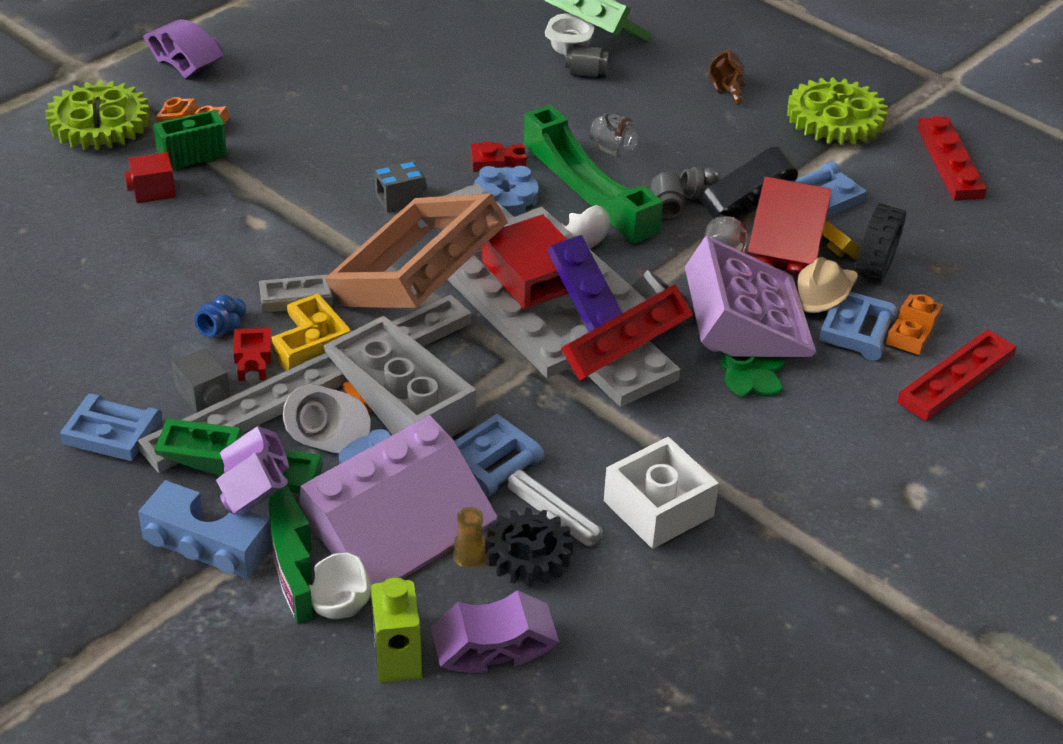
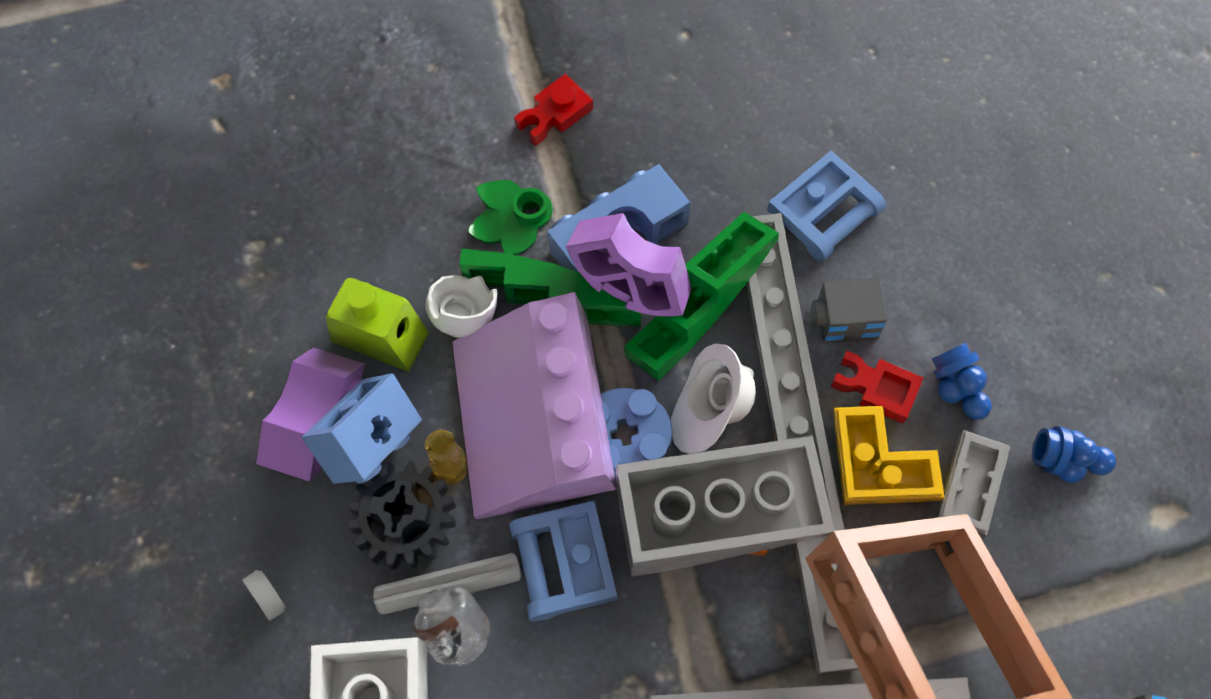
camera: 125 degrees right, 25 degrees up
none -> light grey tile [242,569,286,621]
none -> medium blue brick [301,373,422,484]
none -> clear head [413,587,490,666]
none -> green plate [468,180,553,255]
none -> red plate [514,73,593,146]
none -> blue piece [1032,426,1116,483]

